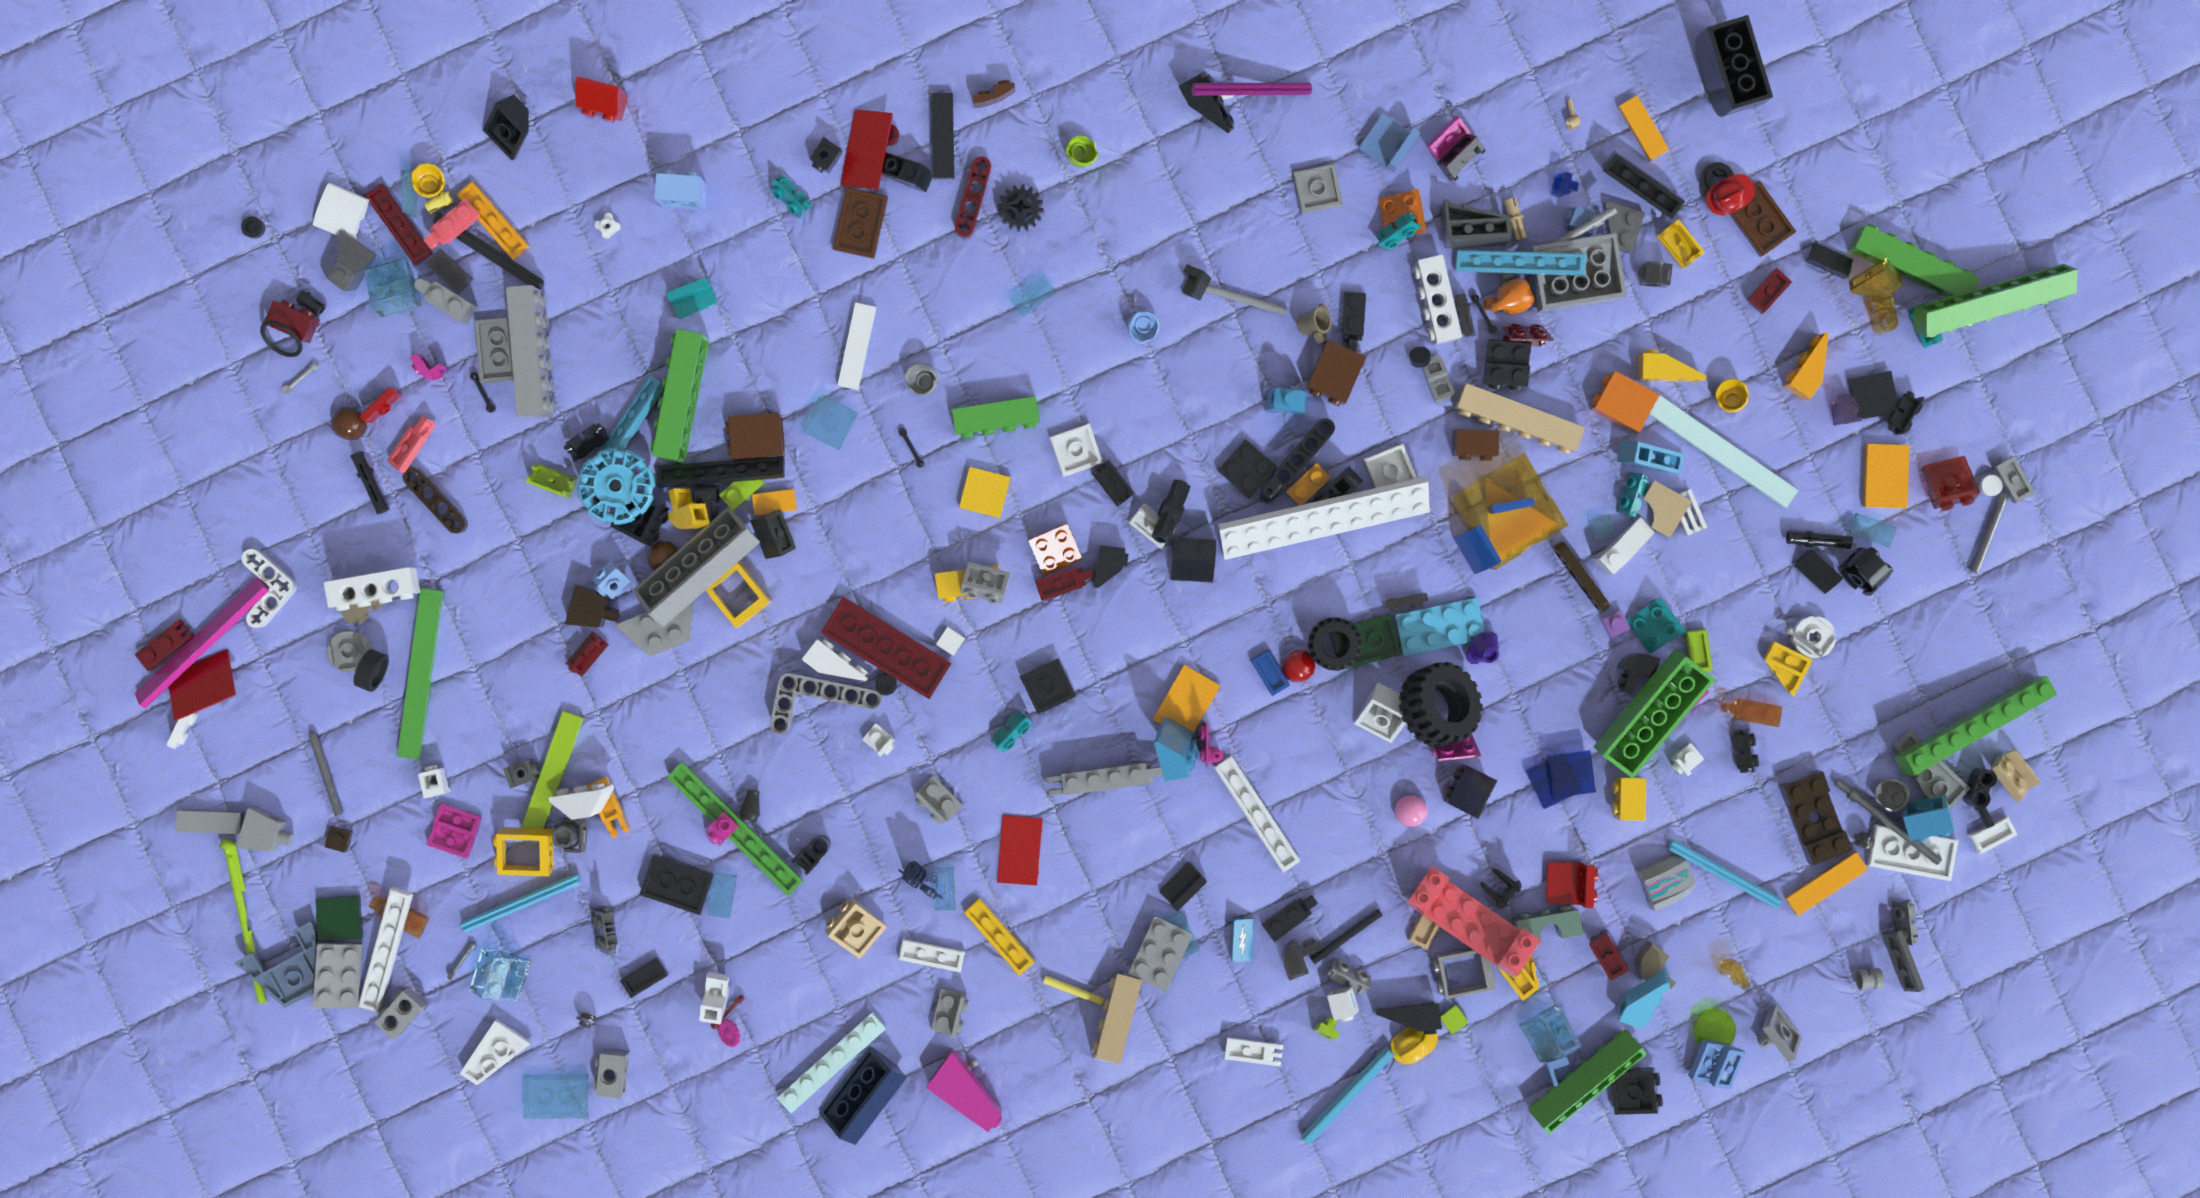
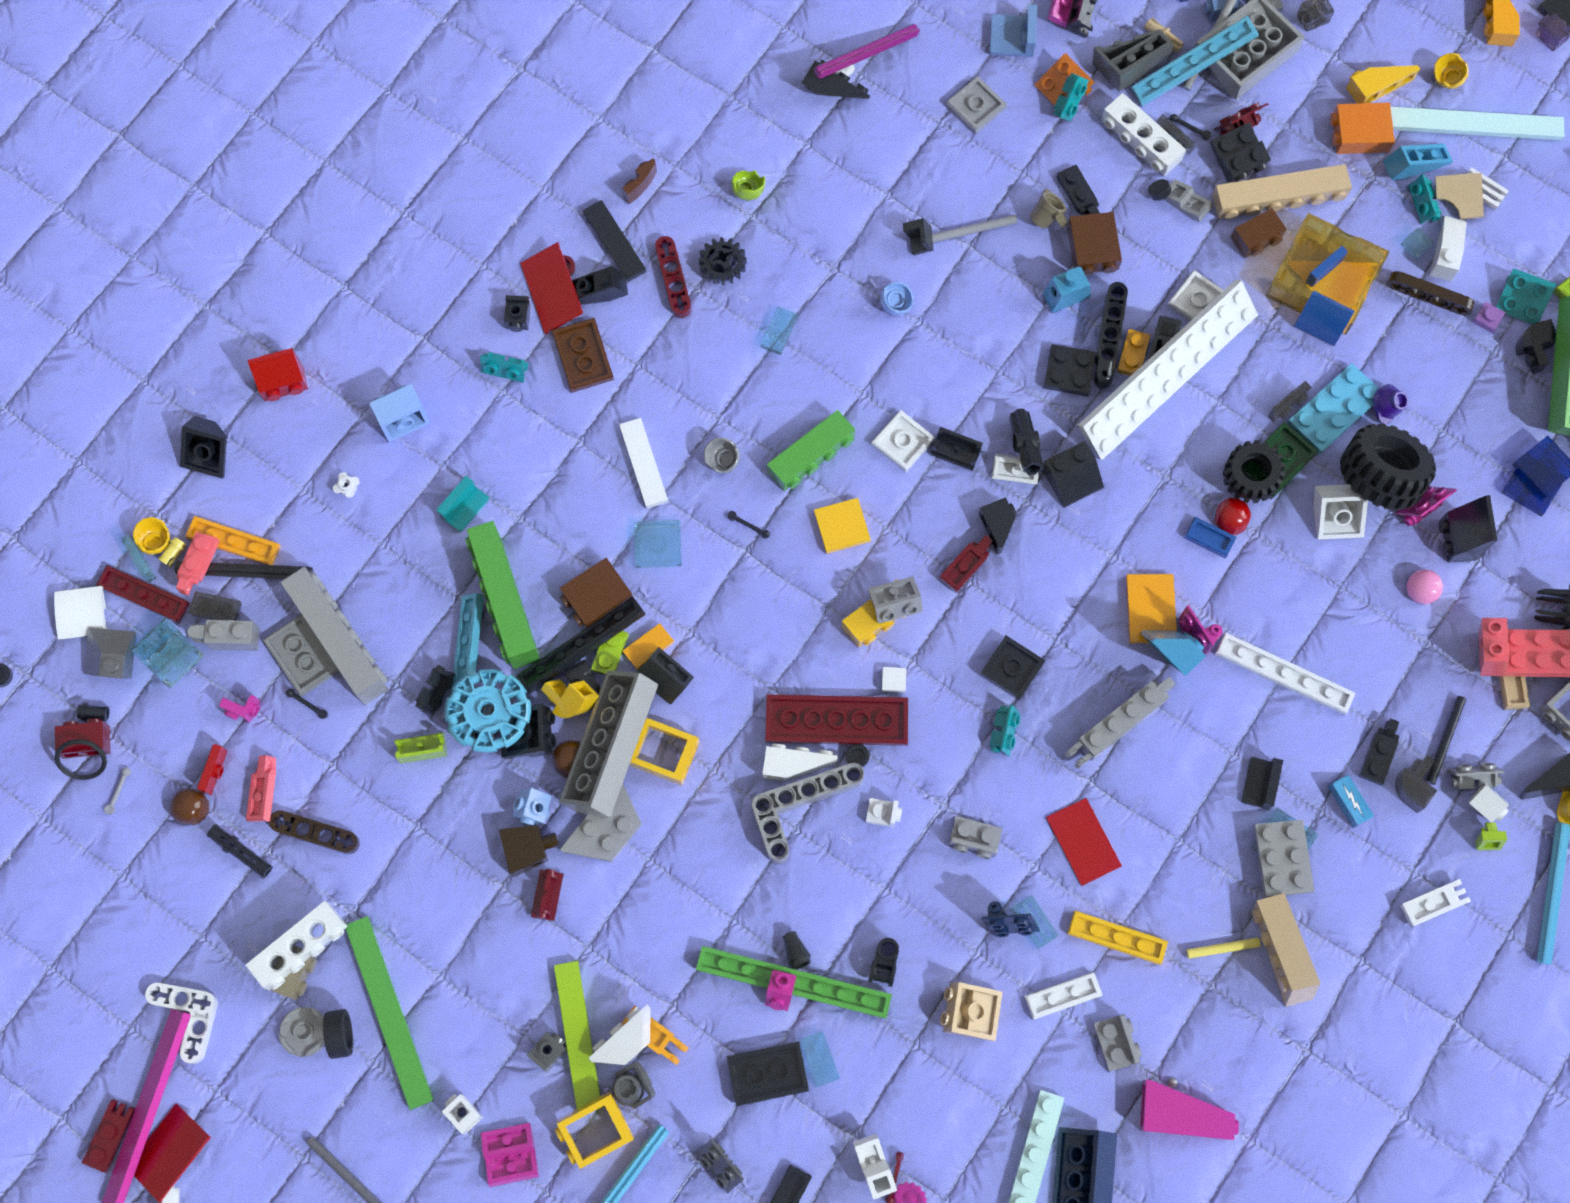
camera: 30 degrees left, 15 degrees down
hinge [1028,523,1082,576] -> none
orange piece [1484,278,1534,315] -> none

